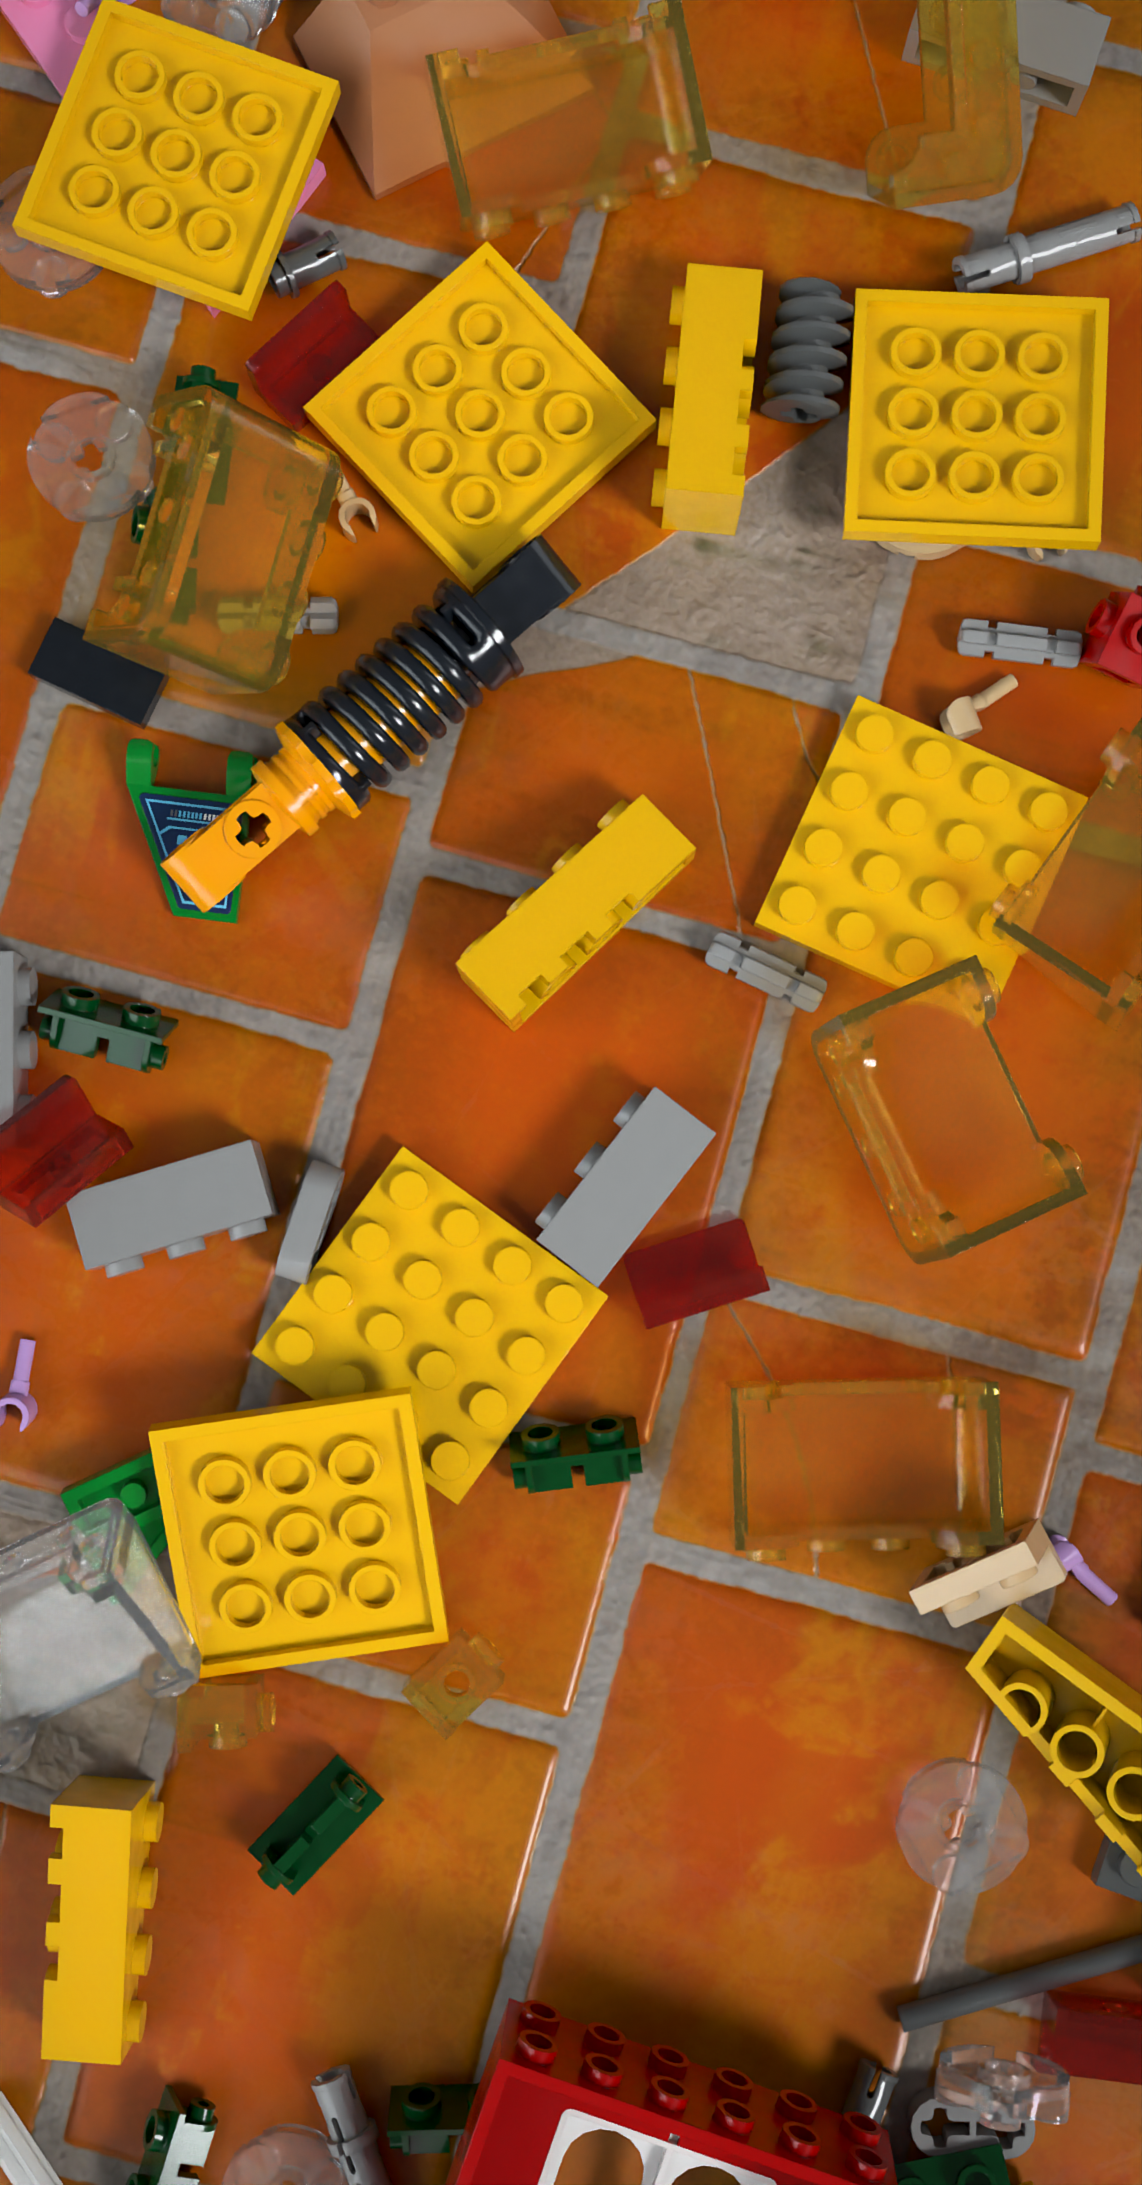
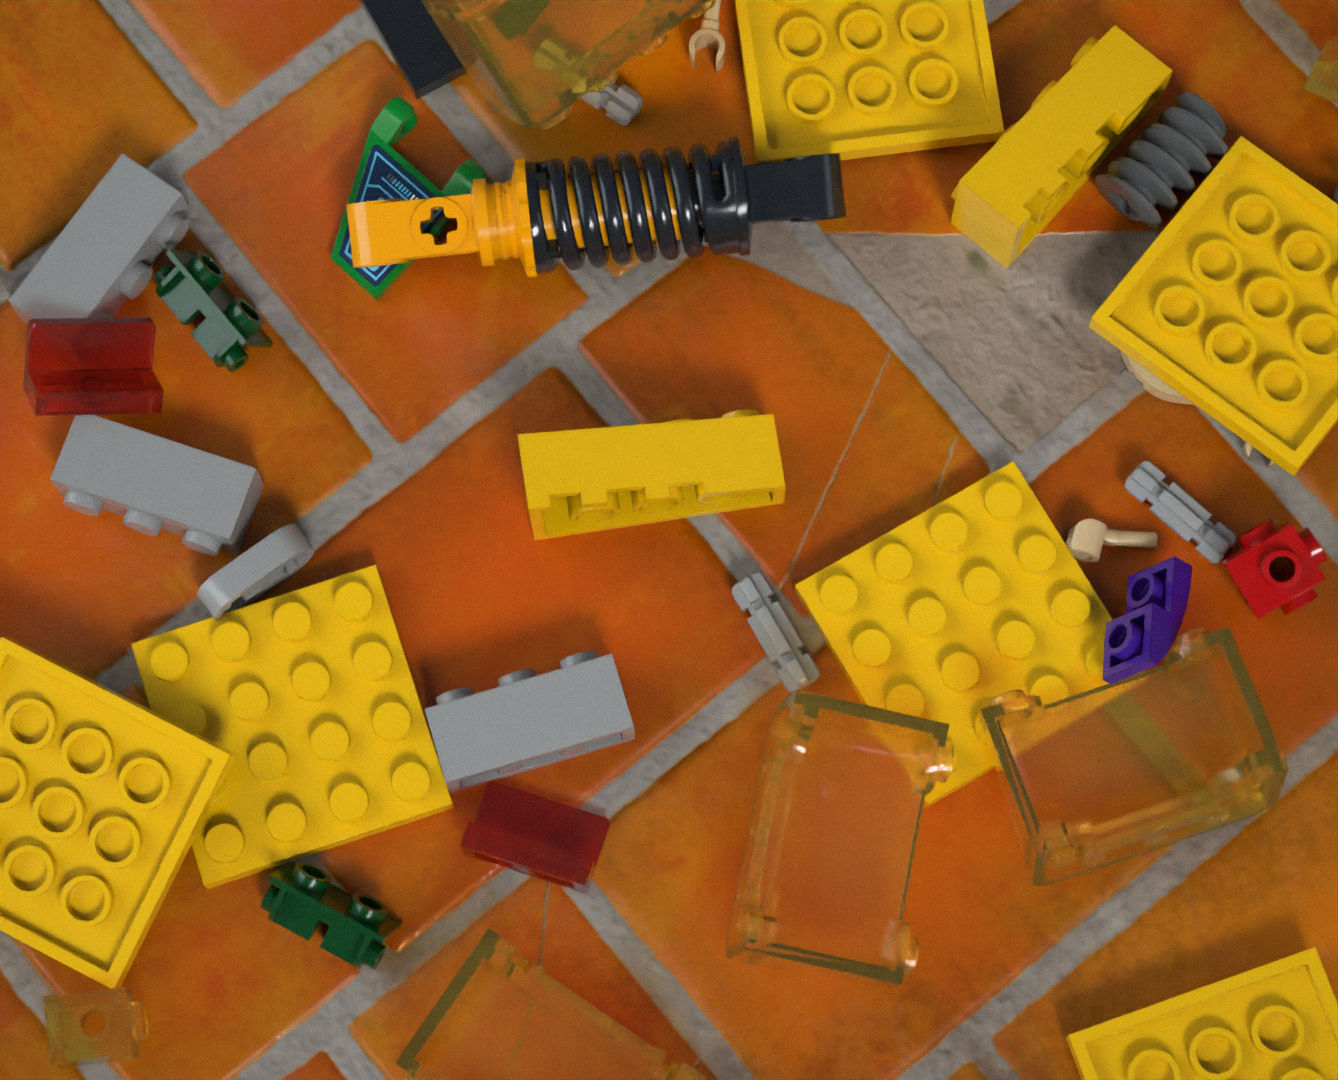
camera: 35 degrees right, 10 degrees down
none -> dark purple slope [1102,556,1192,684]

